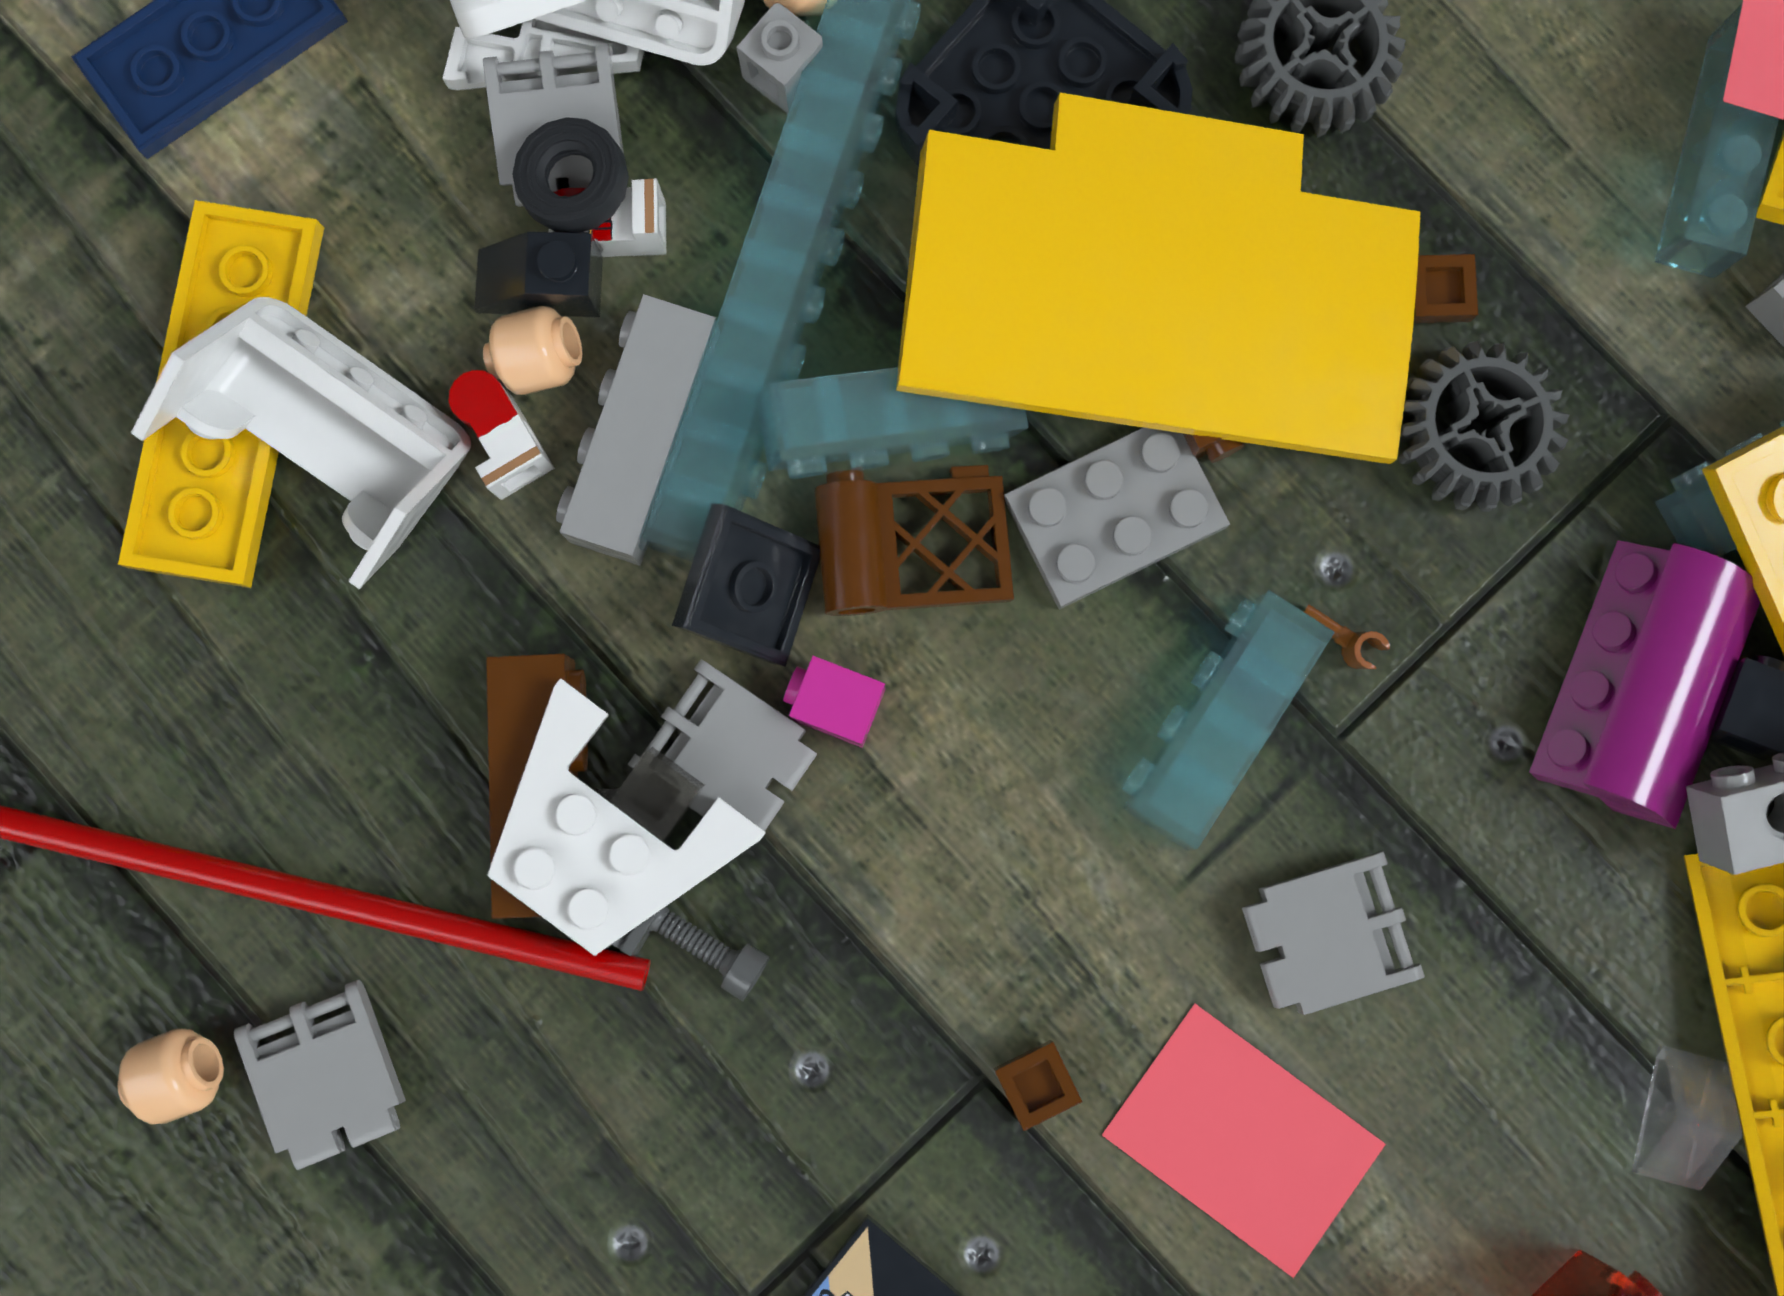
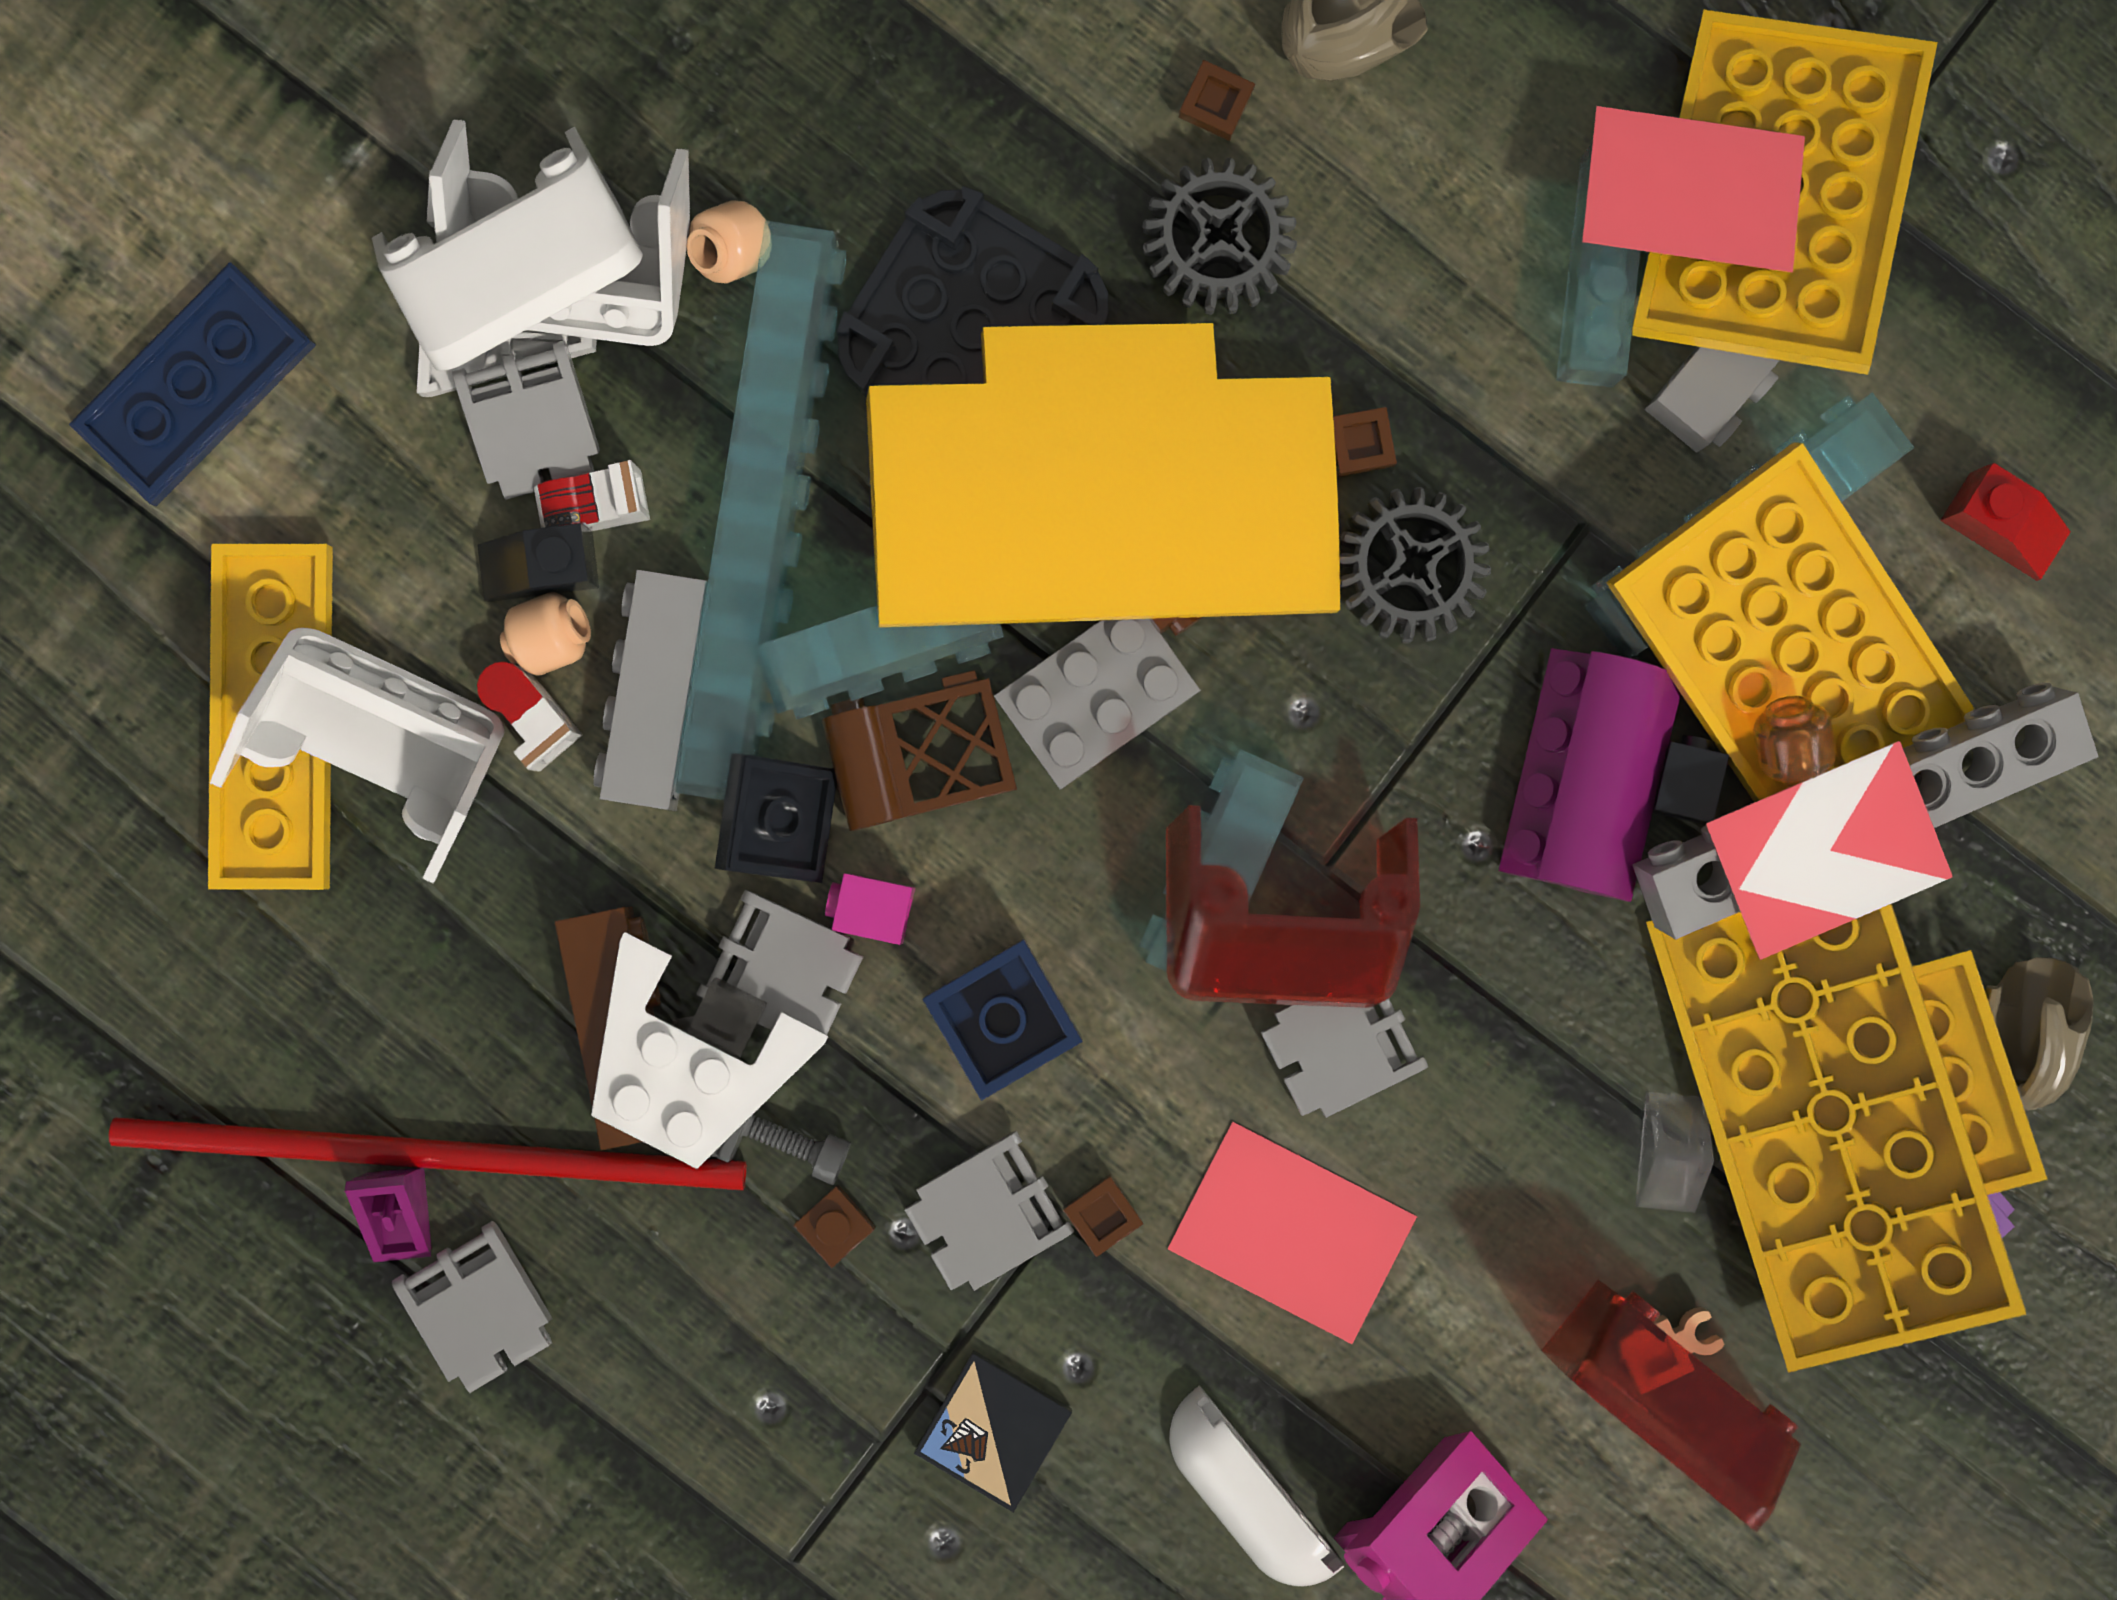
camera: 10 degrees left, 5 degrees up
light nougat head [117,1029,224,1124] -> none
black tyre [512,117,629,233] -> none
light grey bracket [736,3,823,115] -> none
dark orange hand [1300,604,1390,669] -> none
none -> magenta slope [345,1167,432,1262]
none -> reddish brown plate [793,1184,876,1268]
none -> light grey plate [905,1131,1074,1291]
none -> dark blue brick [922,938,1083,1101]
none -> clear red windscreen [1166,805,1420,1008]

